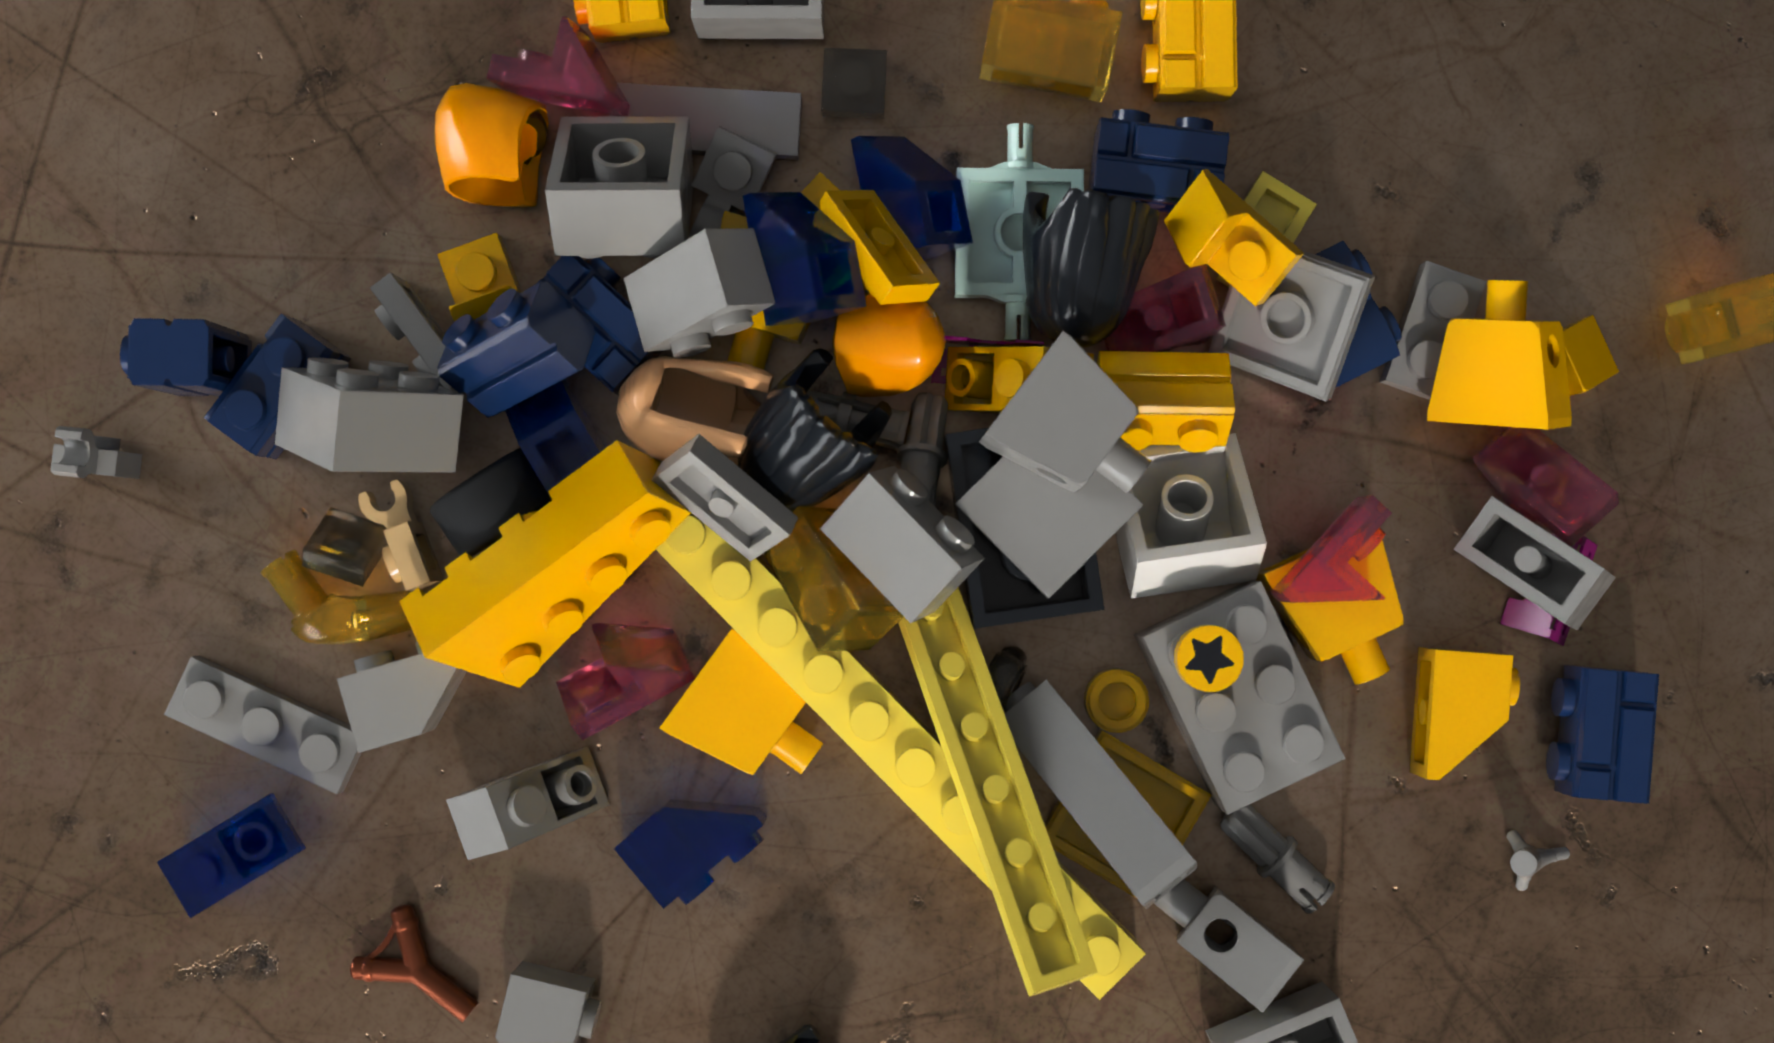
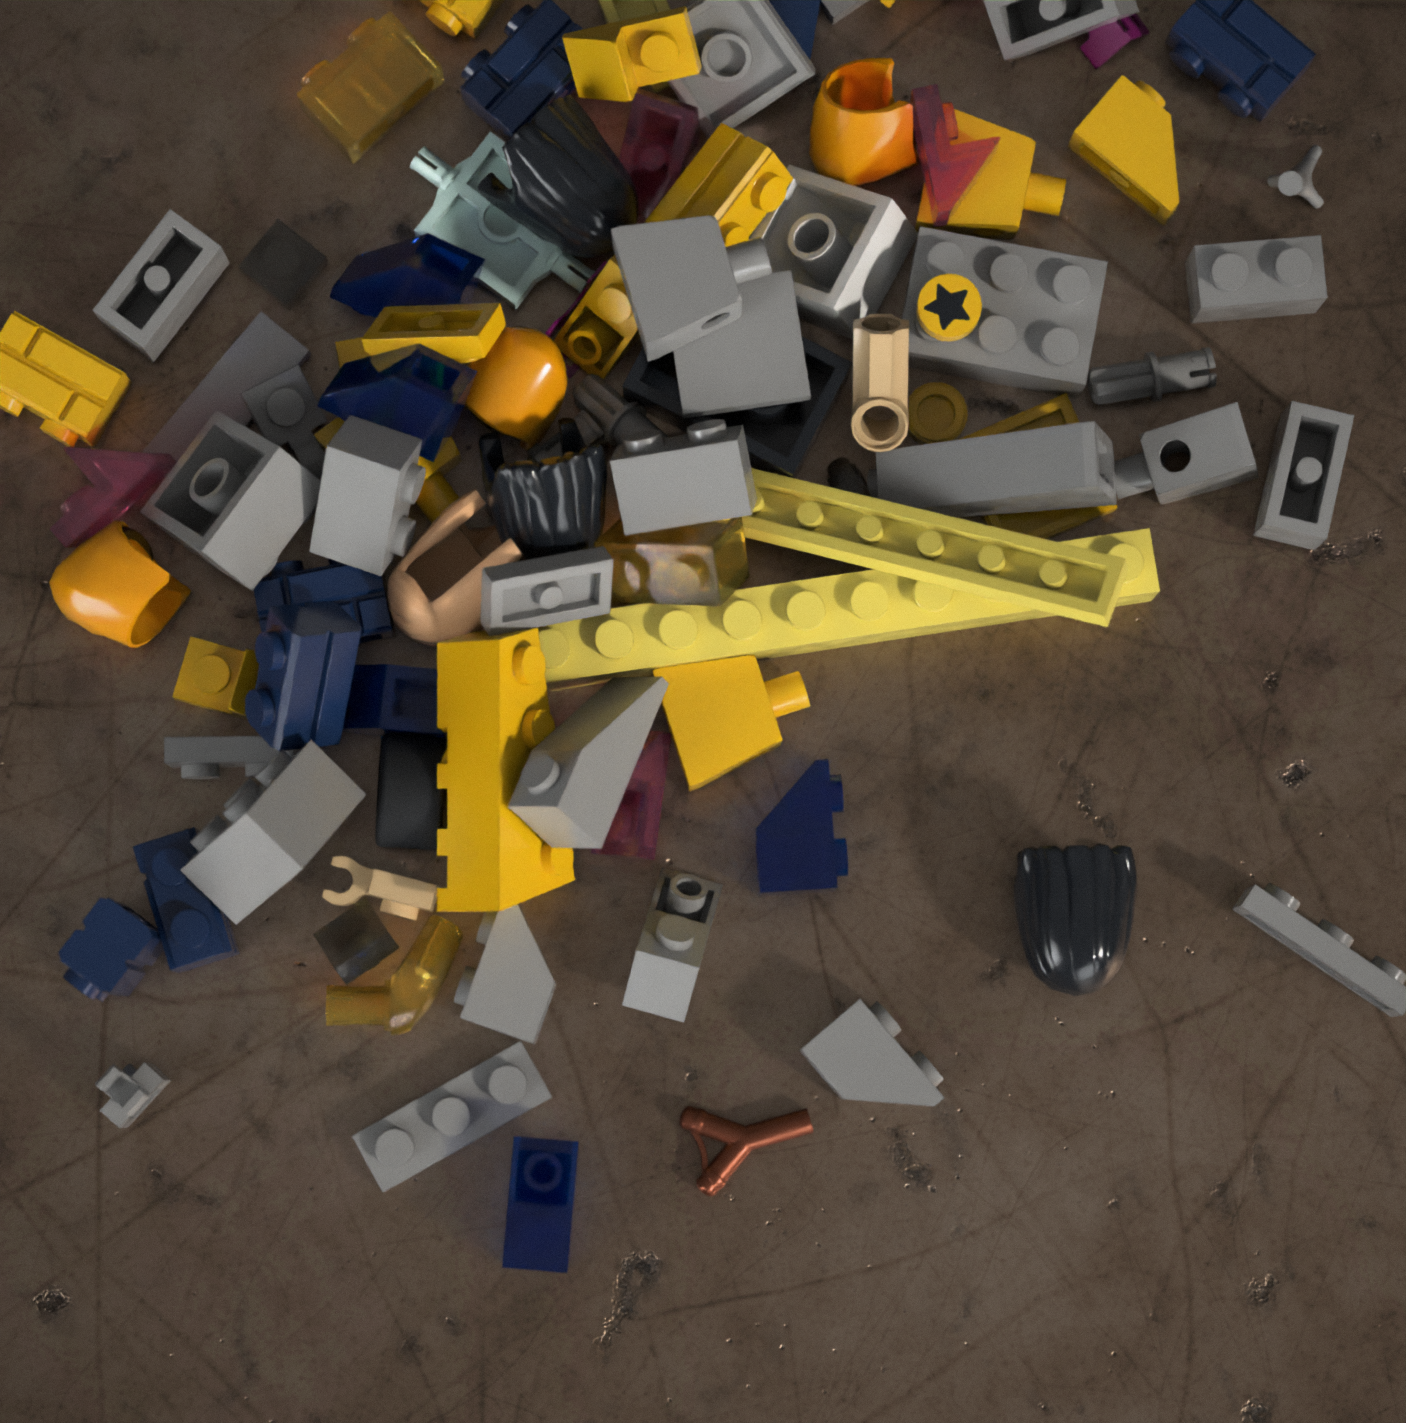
camera: 60 degrees left, 5 degrees down
none -> light grey slope [508,676,669,848]
none -> light orange piece [809,58,919,186]
none -> tan piece [851,314,909,452]
none -> light grey brick [1185,235,1328,323]

